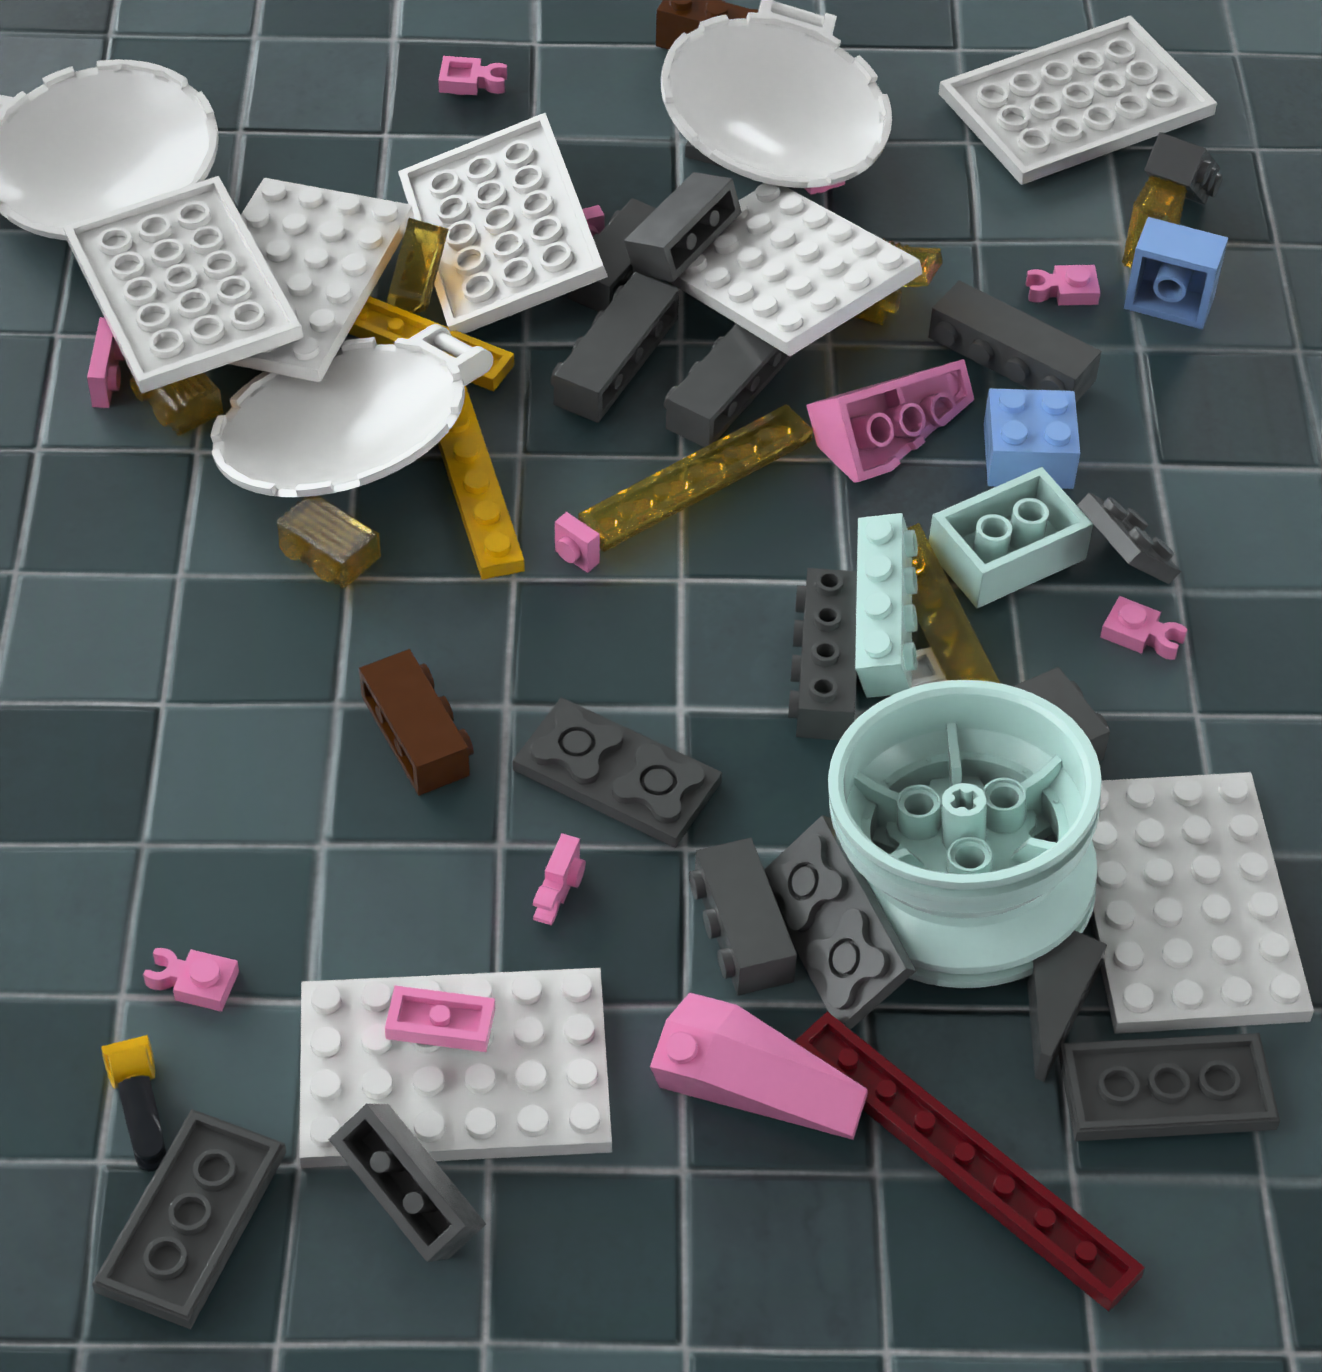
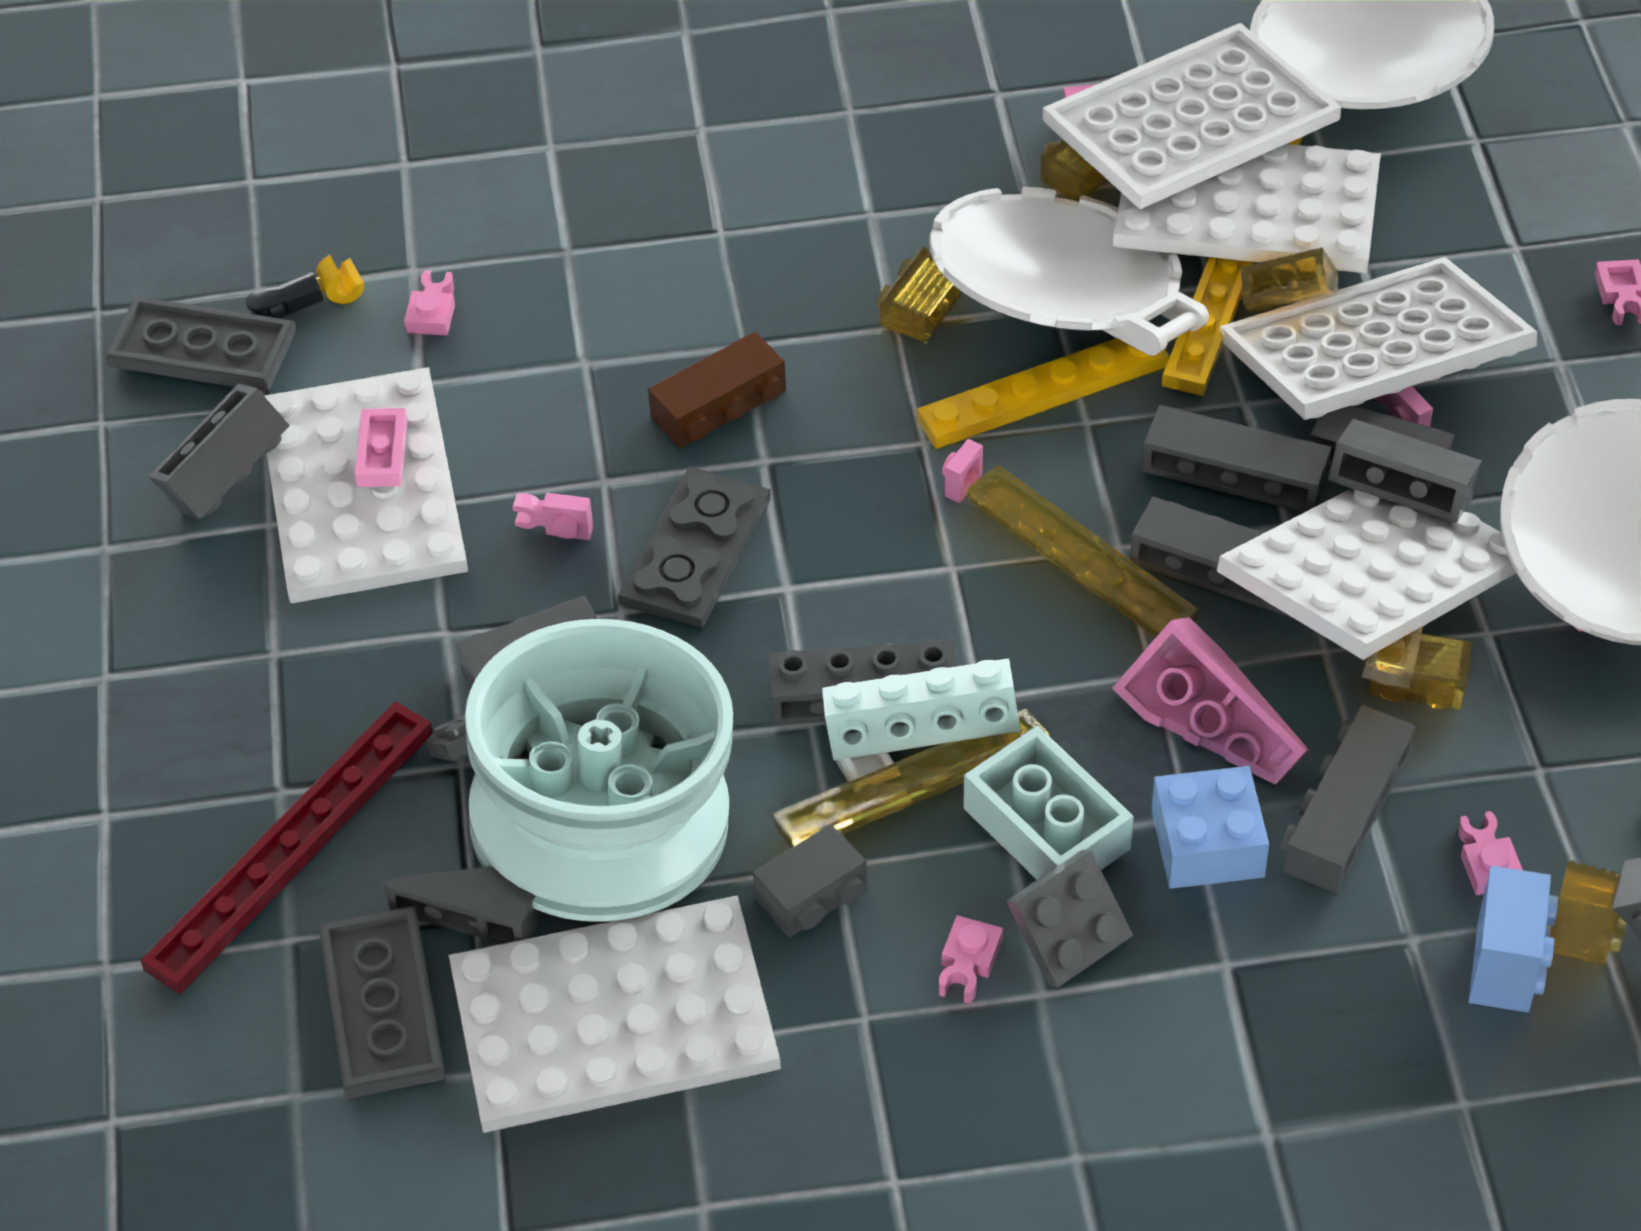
camera: 85 degrees right, 0 degrees up
bright pink wedge [650,993,868,1140] -> none

